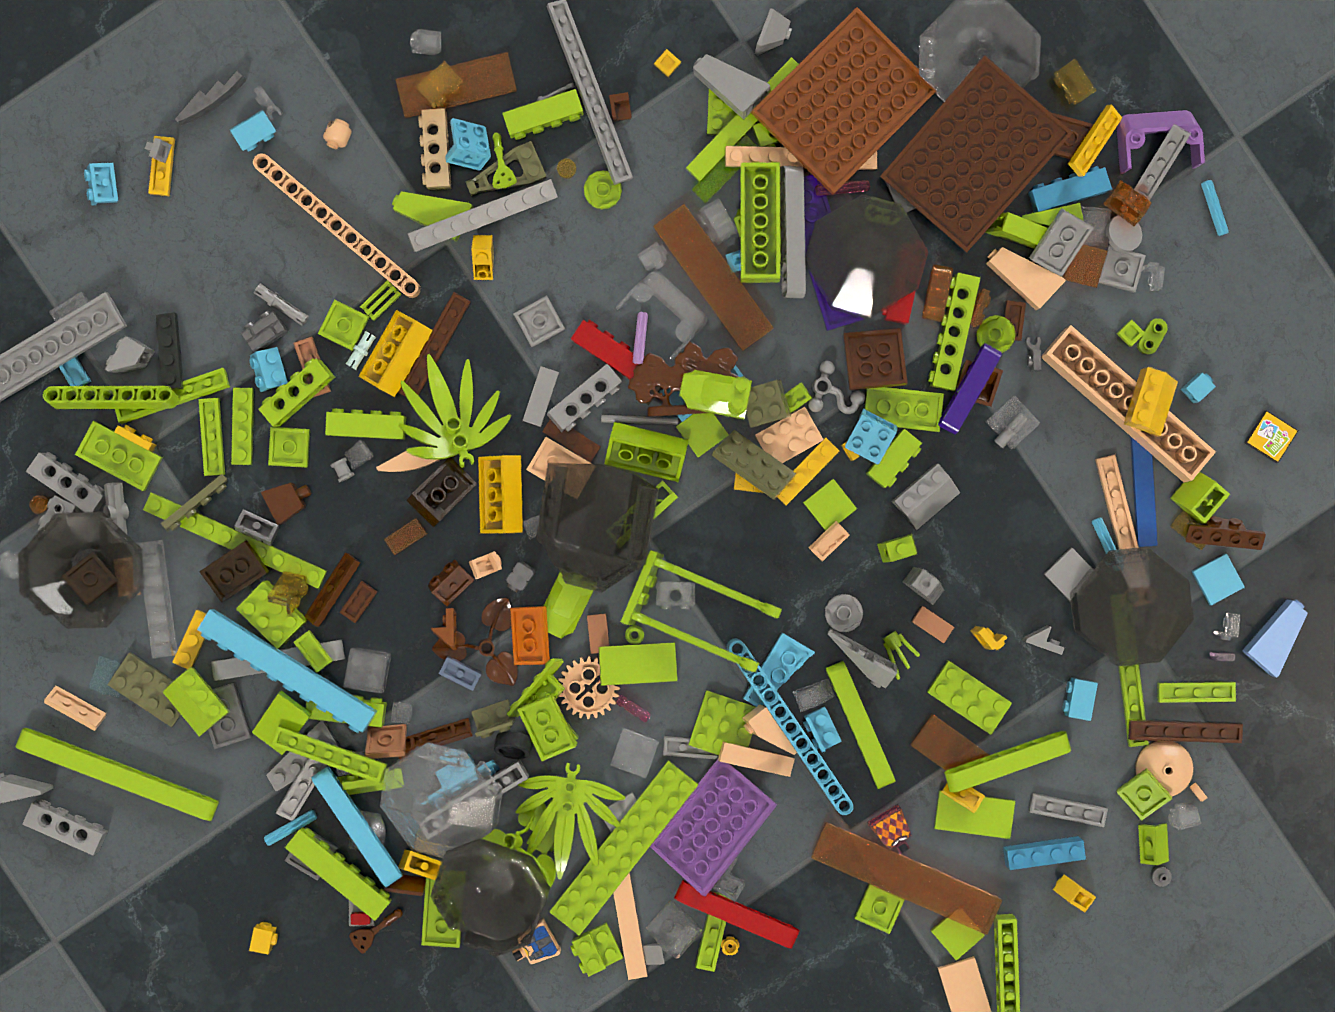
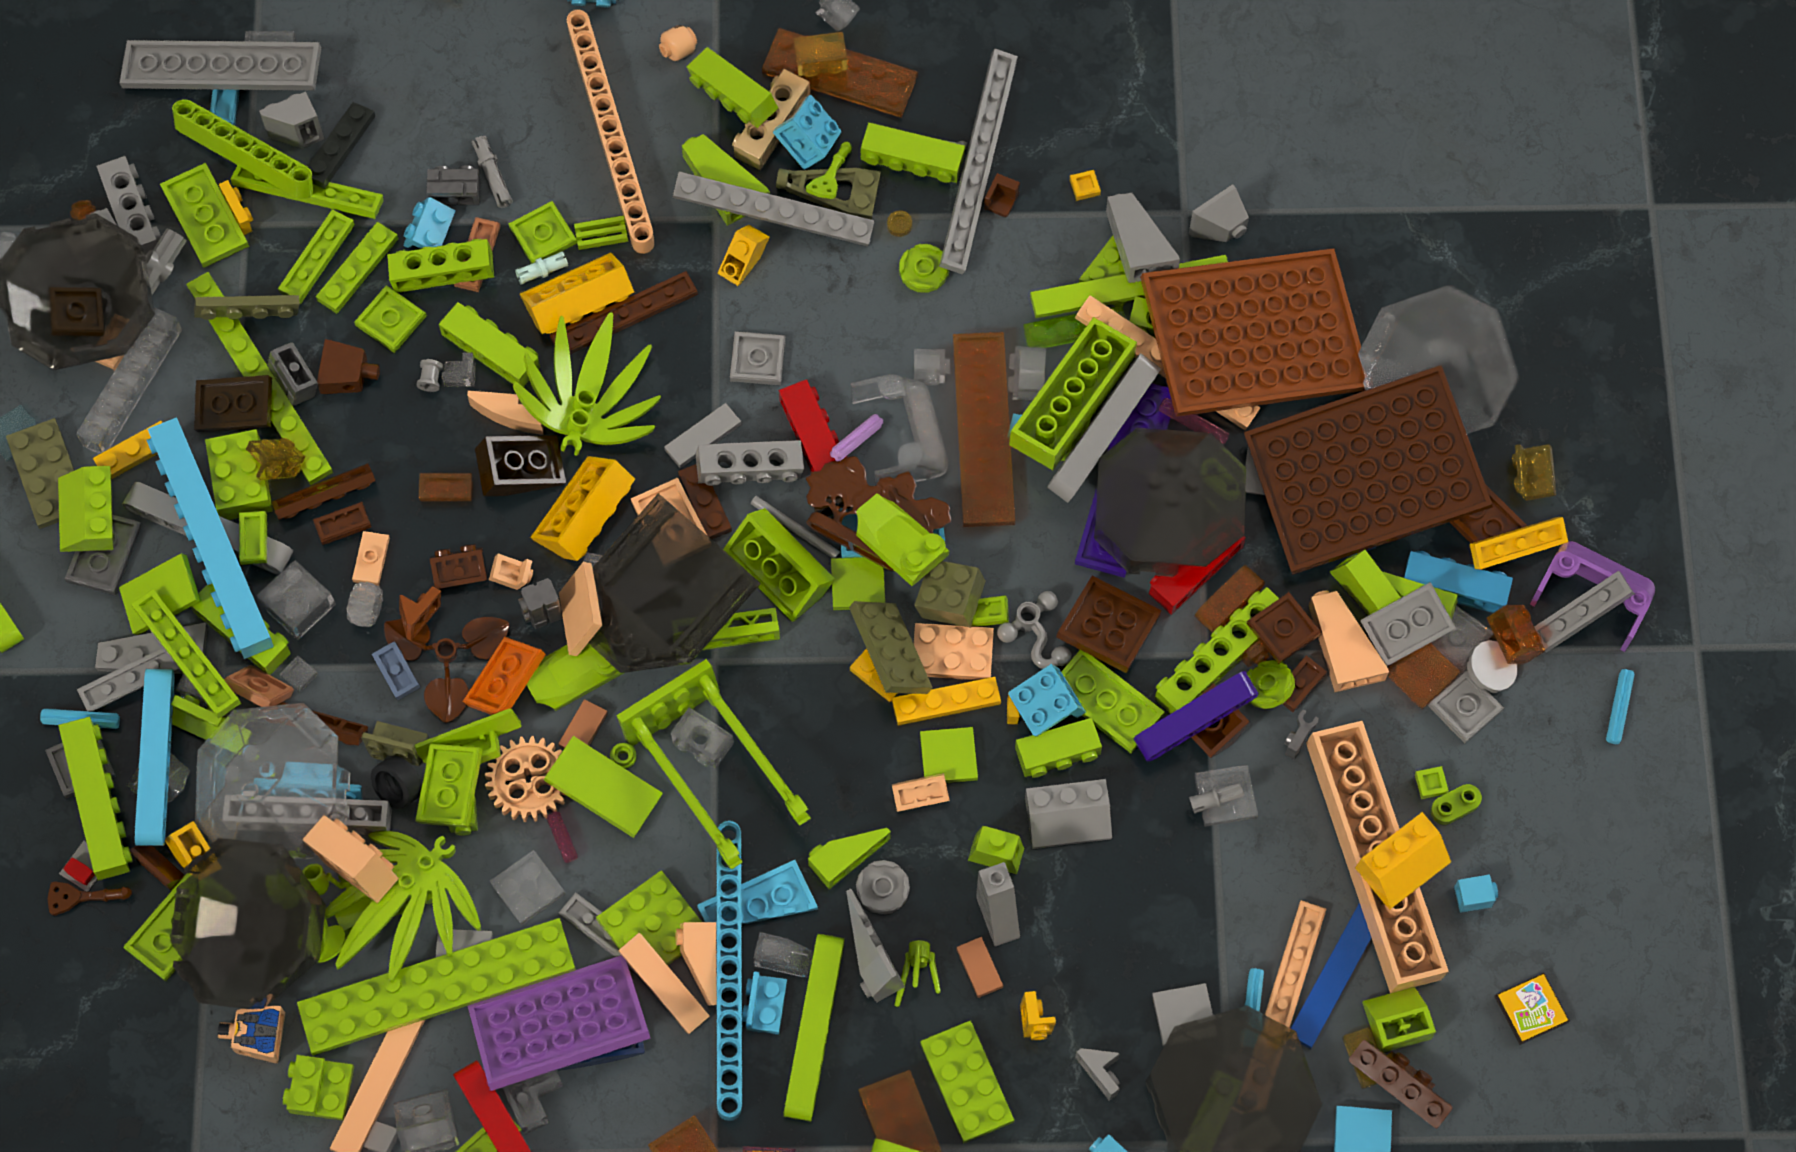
camera: 30 degrees right, 20 degrees down
clear bracket [1142,262,1165,292] -> none
none -> light nougat brick [302,815,399,903]
none -> clear gear [346,582,383,627]
none -> light nougat plate [352,531,390,586]
none -> light nougat tile [559,562,602,656]
none -> lime brick [686,47,778,128]
none -> lime slope [808,828,891,889]
none -> reddish brown tile [1247,592,1322,664]

